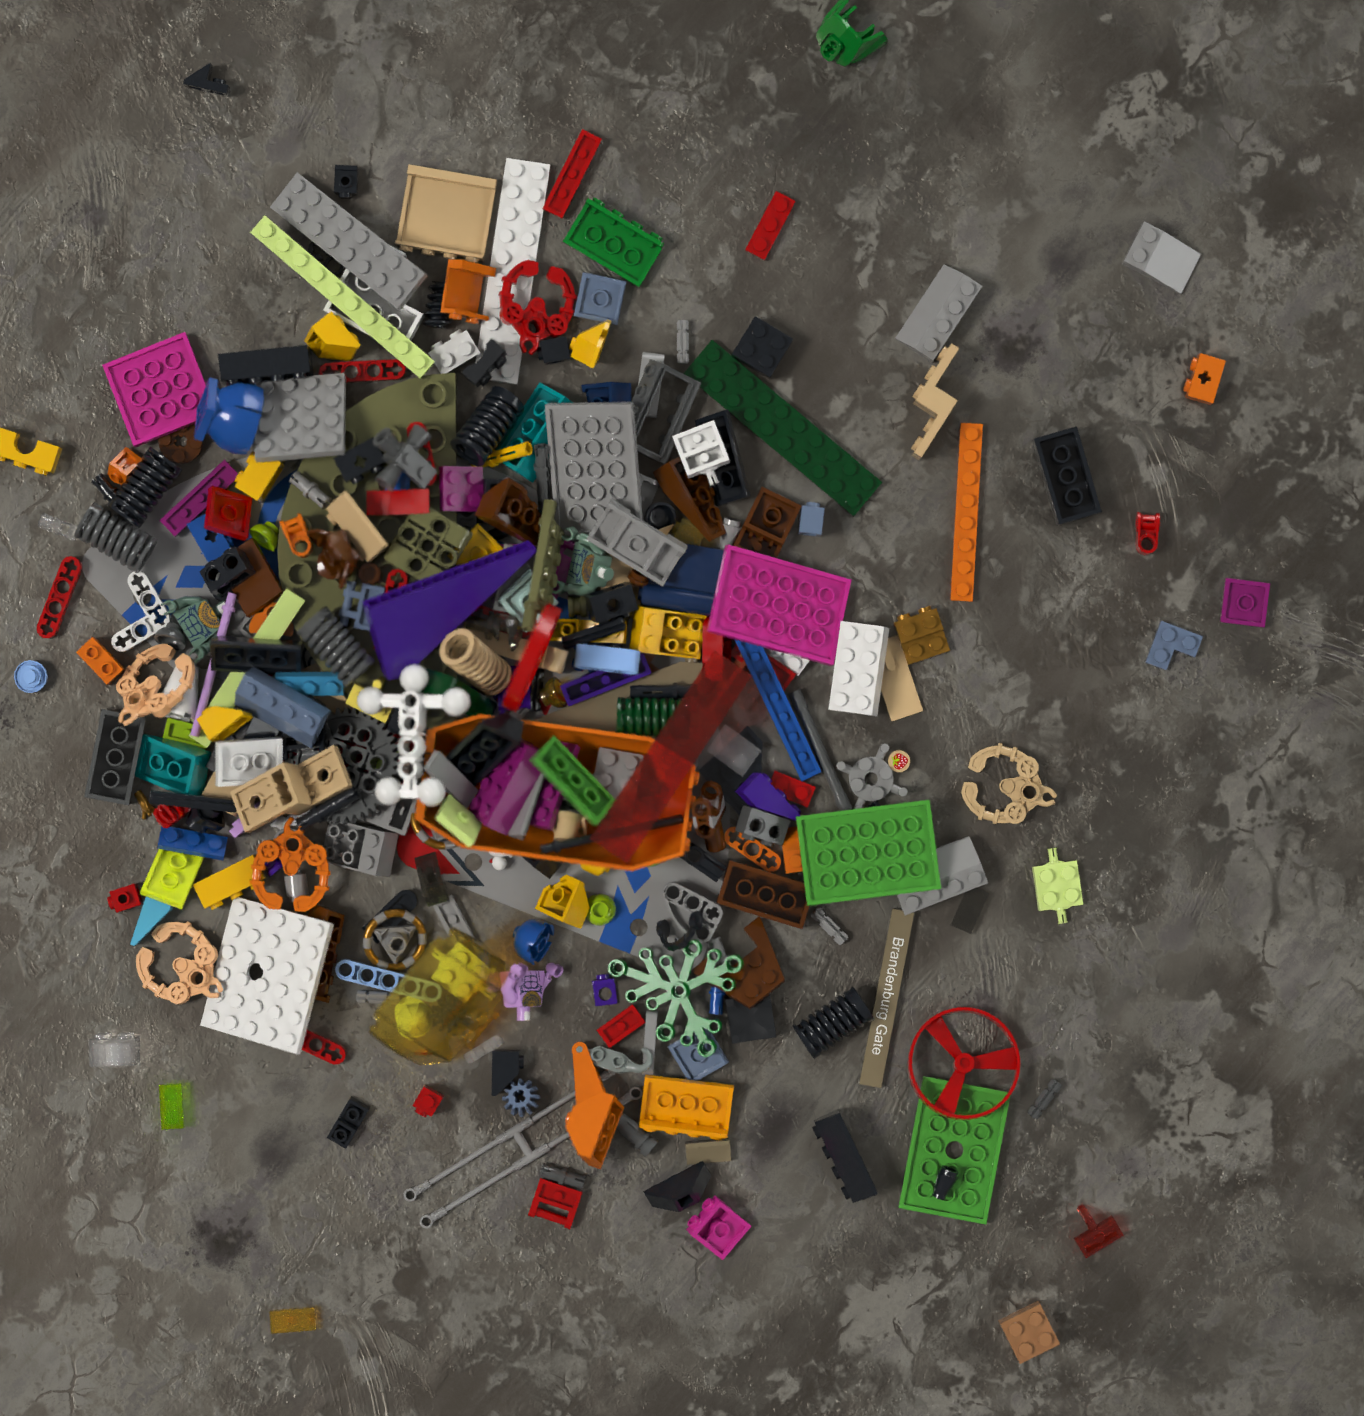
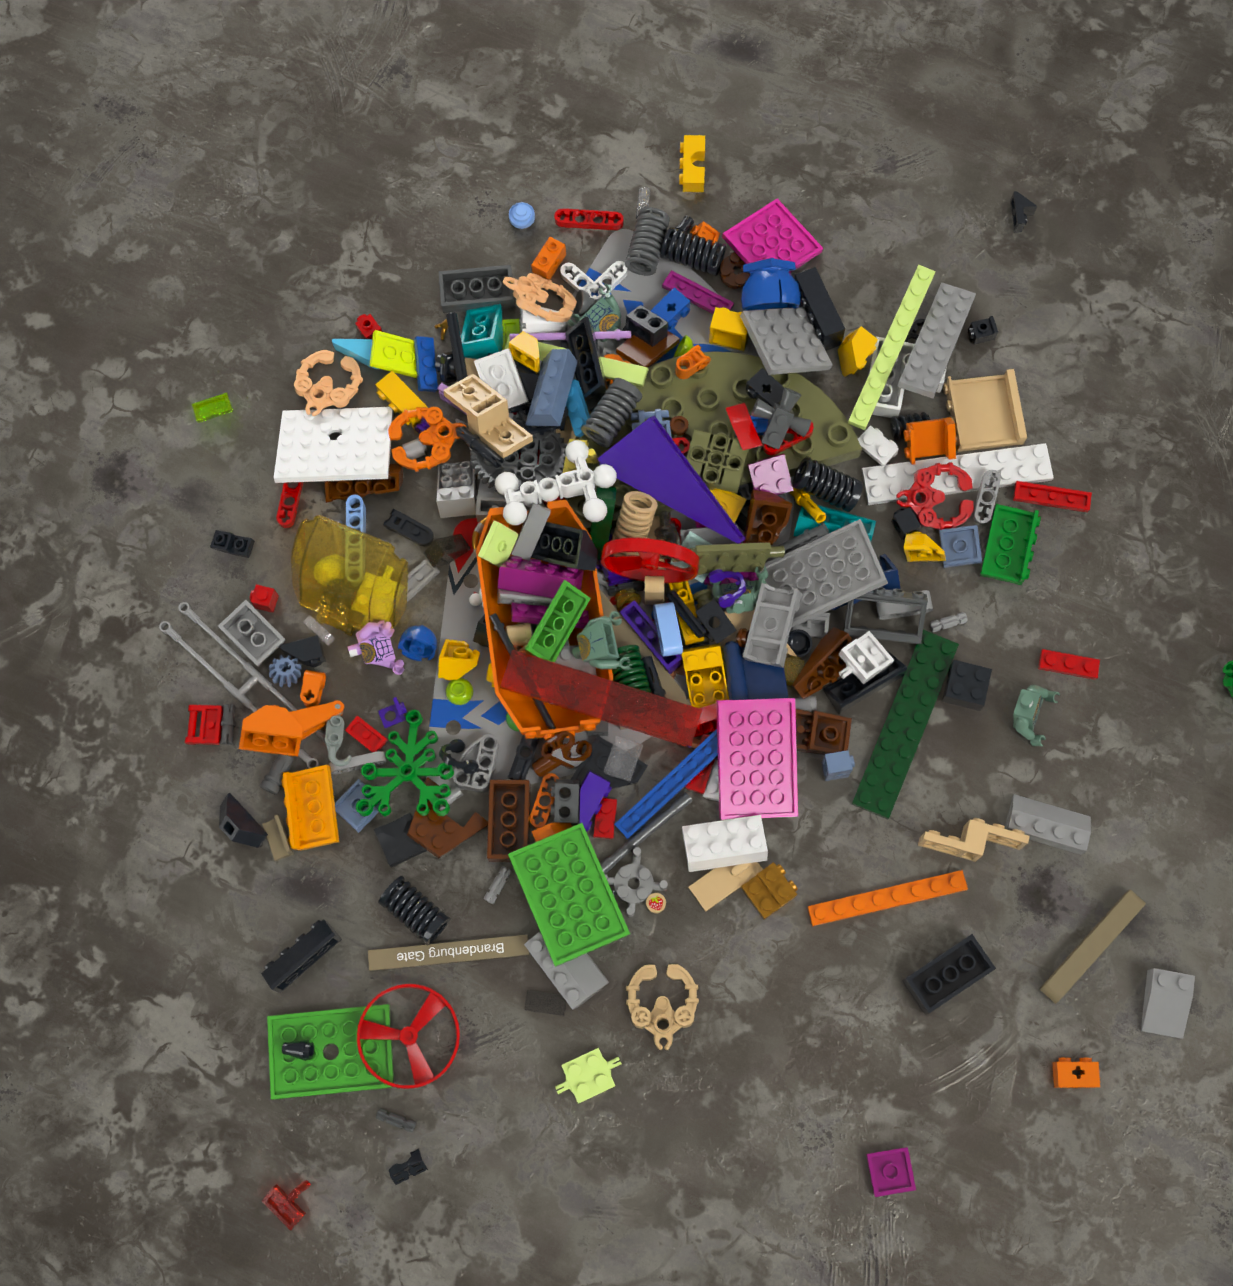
camera: 80 degrees right, 15 degrees down
clear brick [89,1032,140,1067] -> none
red gear [153,805,191,828] -> none
red plate [204,485,252,541] -> none
clear yellow plate [269,1307,316,1334] -> none
light grey pin [289,471,332,509] -> none
reddish brown brick [307,529,359,589] -> none
red beam [319,359,406,383] -> none
tan slope [326,491,390,563] -> none
light grey piece [363,909,427,971] -> none
black brick [462,339,507,388] -> none
dark pink plate [686,1196,751,1260] -> none
blue pin [709,986,726,1015] -> none
medium nougat brick [998,1301,1060,1364] -> none
red piece [1135,512,1160,556] -> none
sand blue plate [1145,621,1203,670] -> none
none -> light grey slope [218,600,286,666]
none -> orange piece [300,670,326,708]
none -> black piece [388,1149,428,1185]
none -> sand green torso [572,611,631,671]
none -> dark purple piece [708,569,746,608]
none -> light grey beam [973,470,1001,524]
none -> sand green torso [1013,685,1060,747]
none -> dark tan beam [1039,889,1146,1004]

